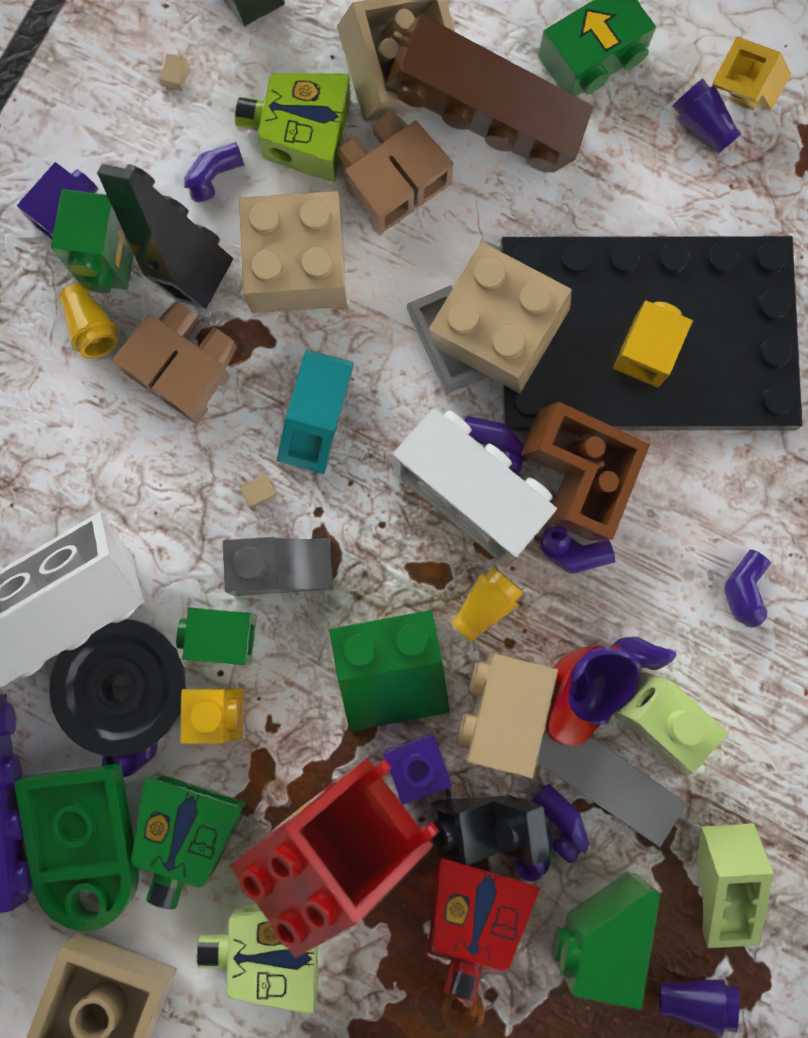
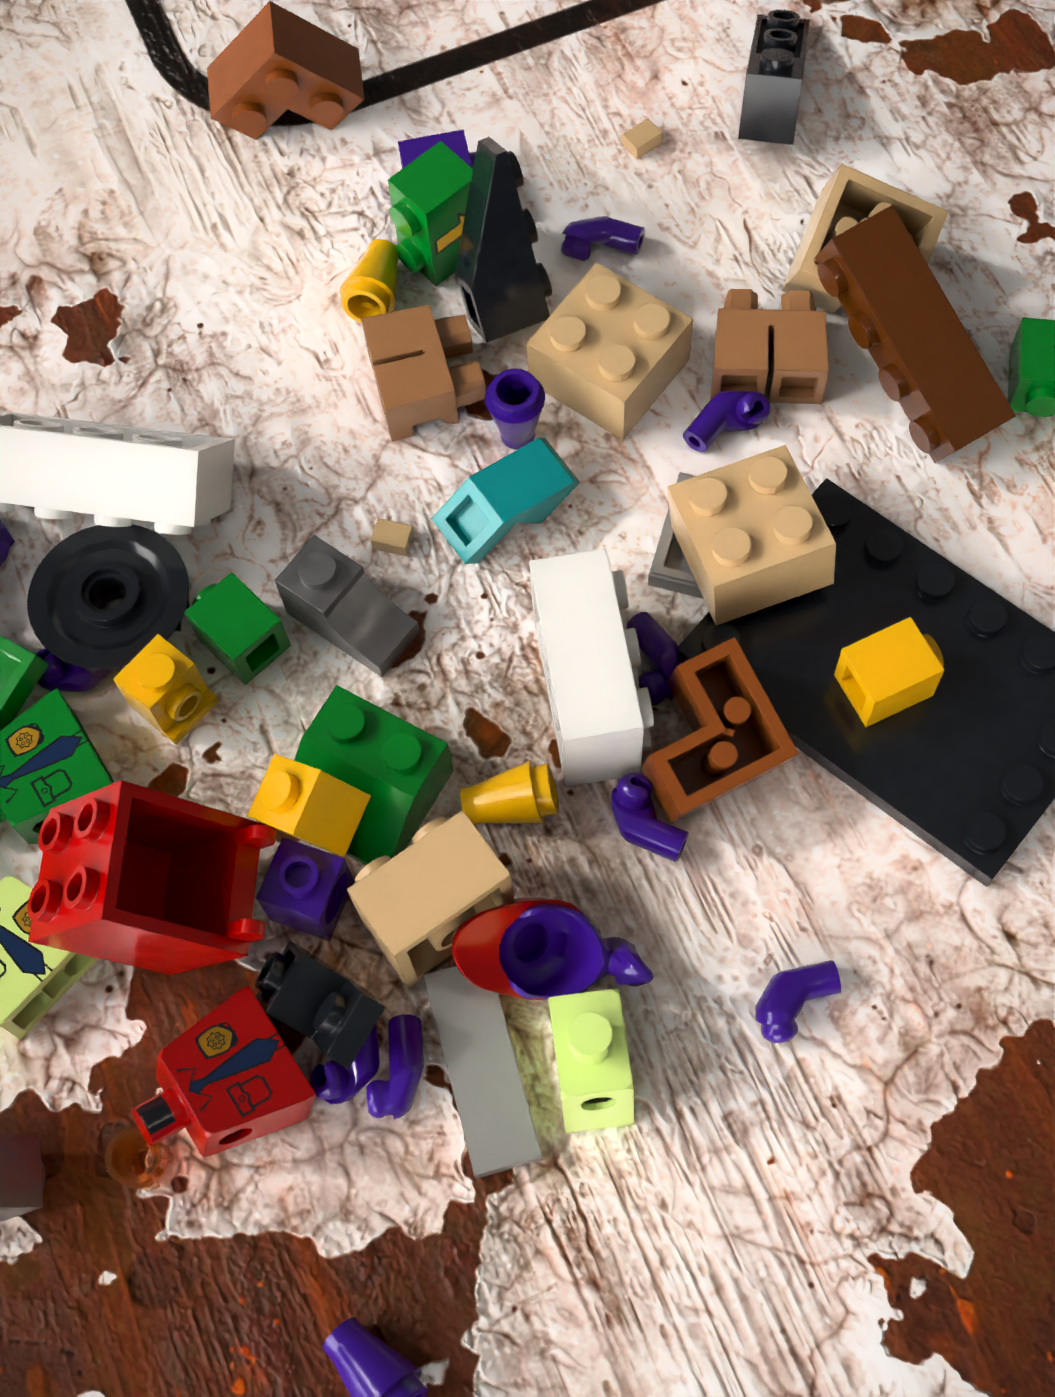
camera: 45 degrees right, 15 degrees down
lime torso [235,73,351,182] -> none
green slope [552,872,660,1010] -> none
yellowish green arch [696,823,774,948] -> none
none -> yellow brick [247,753,371,857]
none -> dark purple cone [485,369,545,450]
none -> dark purple arm [683,391,771,453]

